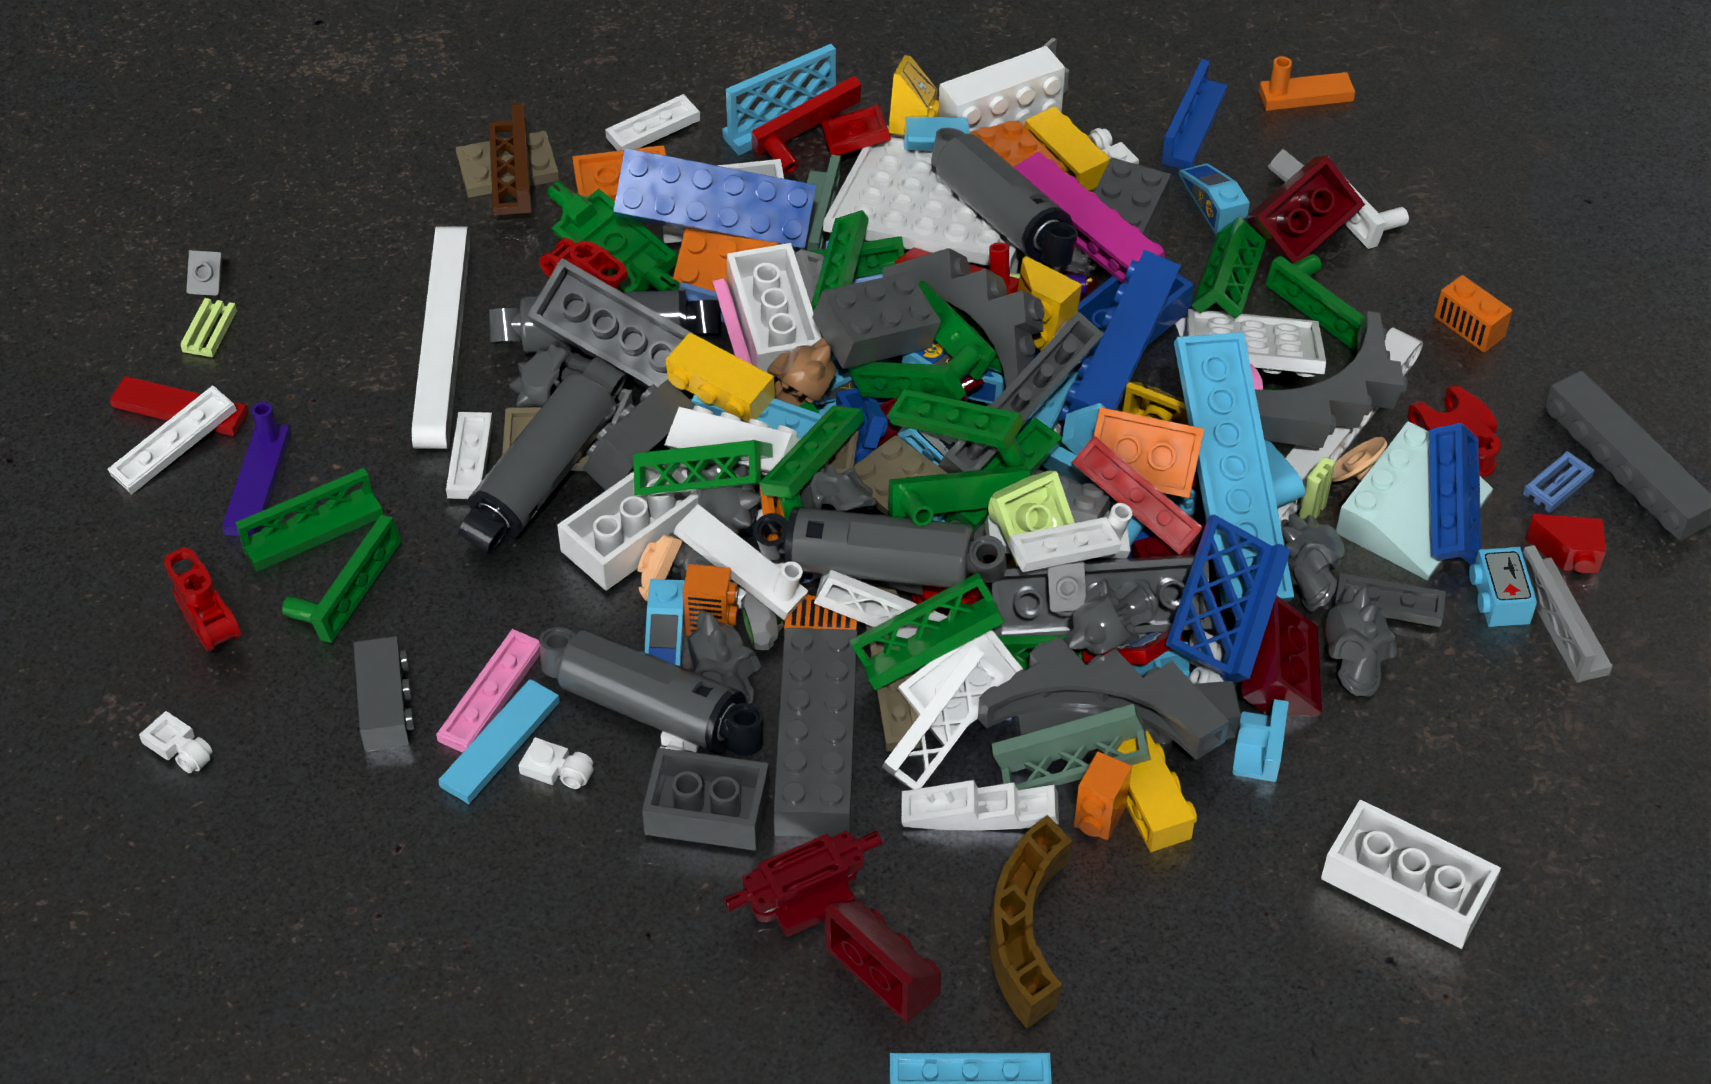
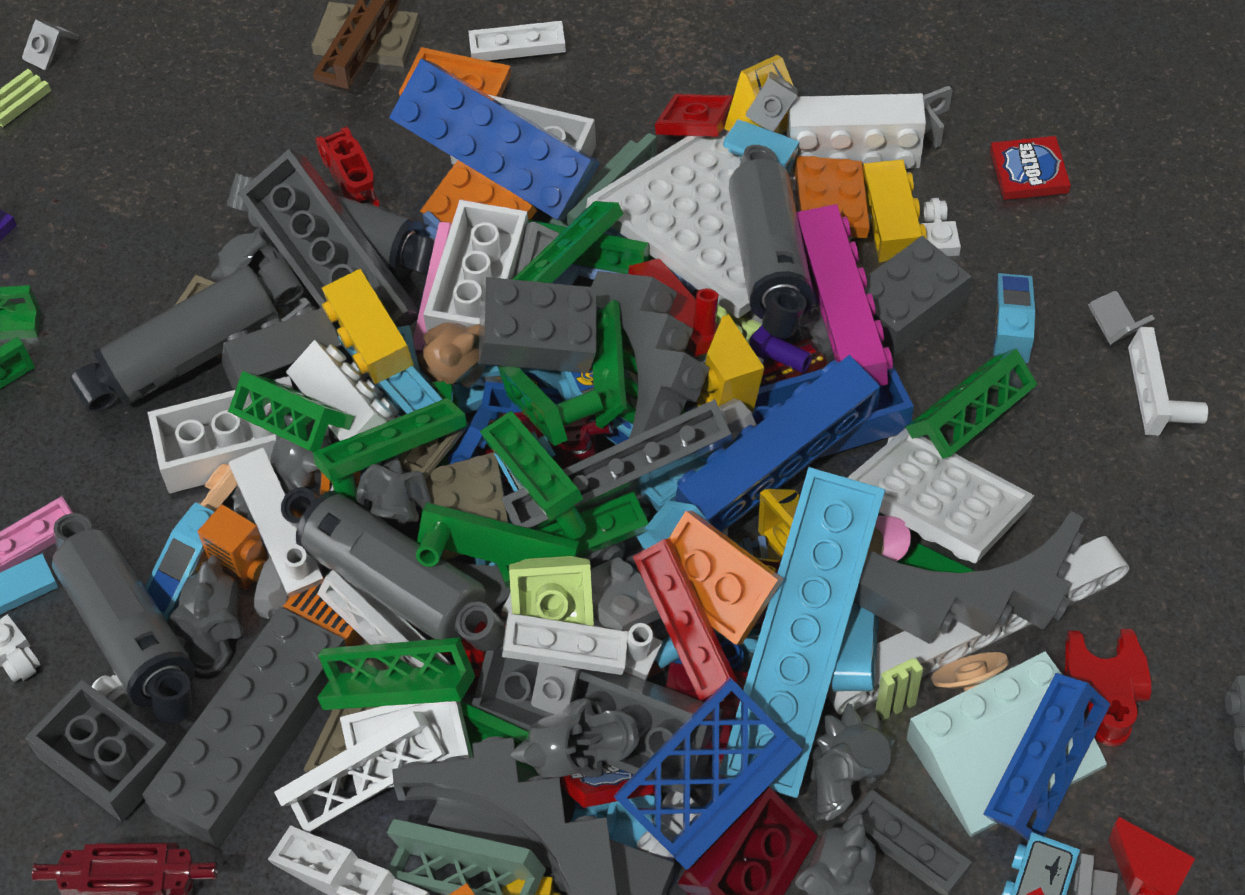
camera: 30 degrees right, 5 degrees up
white beam [412,226,470,449] -> none
white plate [446,412,493,499] -> none
green plate [547,181,680,293] -> none
medium azure fence [722,44,836,155] -> none
red piece [751,76,861,174] -> none
blue fence [1161,59,1228,169] -> none
dark red slope [1244,155,1366,264] -> none
orange piece [1258,56,1355,111] -> none
green piece [1265,254,1364,352] -> none
orange brick [1434,275,1513,353] -> none
medium blue tile [1523,451,1594,513] -> none
none -> light grey bracket [746,71,798,132]
none -> tile [990,136,1071,200]

